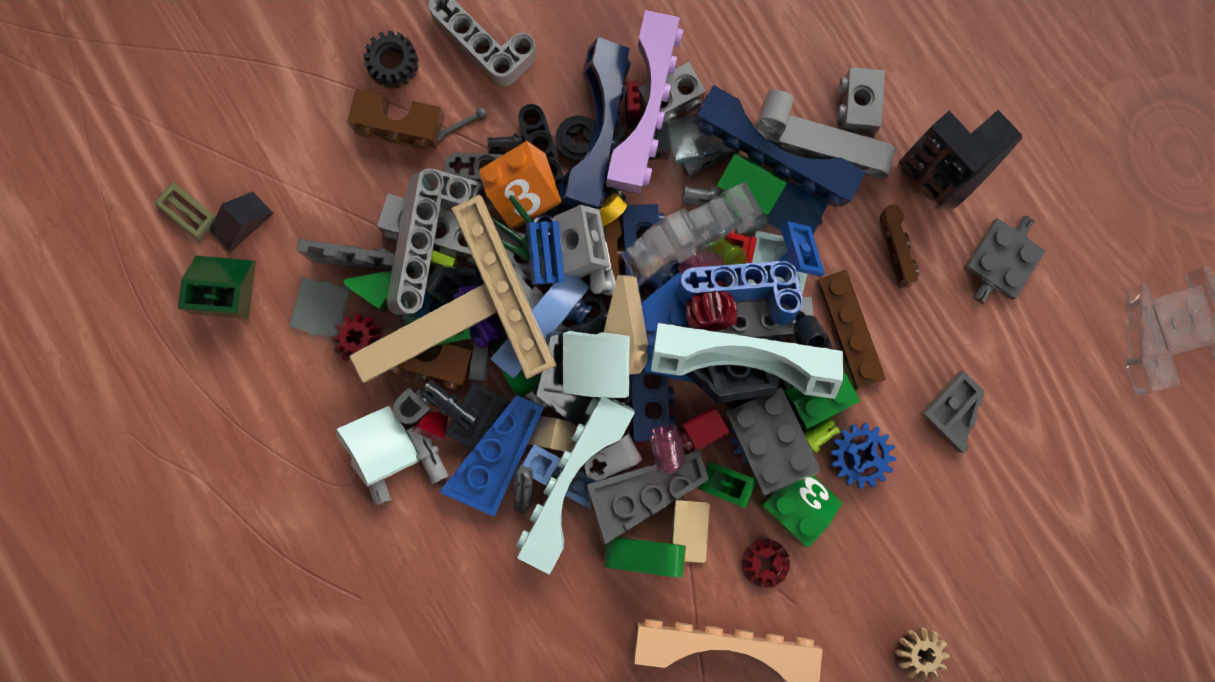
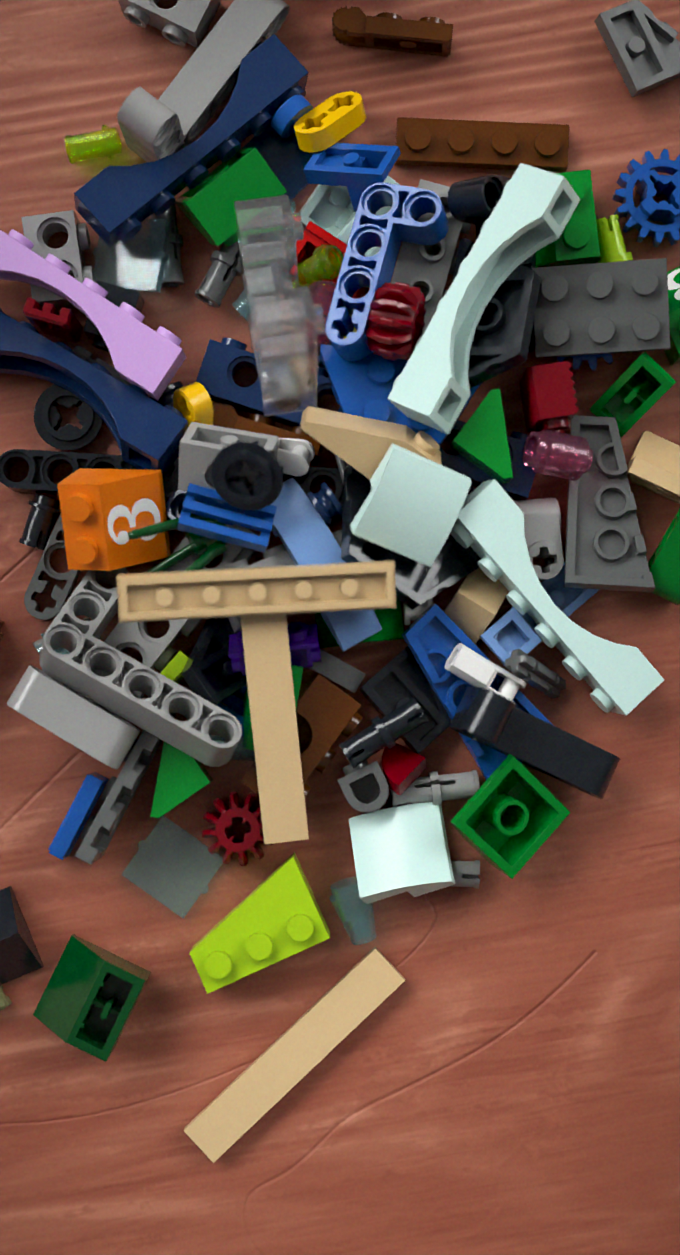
camera: 65 degrees left, 5 degrees up
none -> light grey beam [6,665,140,770]
none -> blue tile [48,772,109,860]
none -> clear neon green pin [65,124,122,164]
none -> tan tile [184,947,405,1163]
none -> lime wedge [189,852,330,994]
none -> black gear [211,439,284,511]
none -> blue tile [271,94,313,138]
none -> yellow beam [294,91,366,153]
none -> clear light blue cone [329,876,377,945]
none -> white bar [444,643,527,704]
none -> black beam [449,686,620,799]
none -> green slope [450,388,513,484]
none -> green slope [450,754,571,879]

